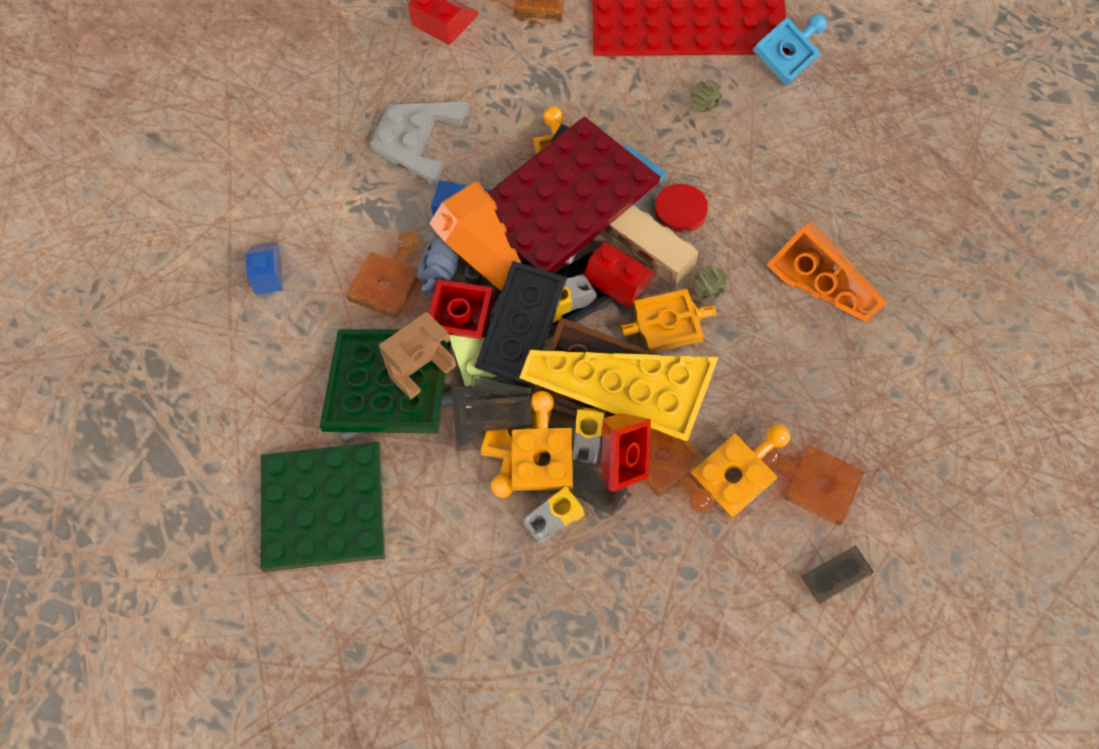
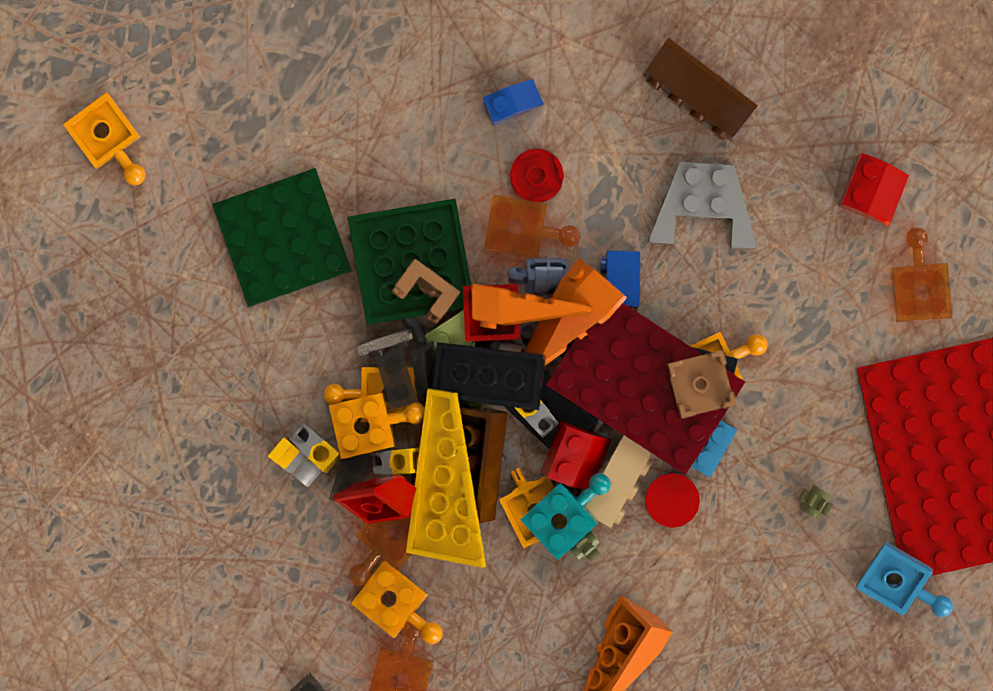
camera: 75 degrees right, 25 degrees up
none -> light orange plate [63,92,146,186]
none -> leg [268,437,322,487]
none -> orange wedge [472,284,592,329]
none -> red tile [510,148,564,204]
none -> teal plate [520,473,611,561]
none -> reddish brown slope [643,37,758,140]
none -> medium nougat panel [666,350,737,418]

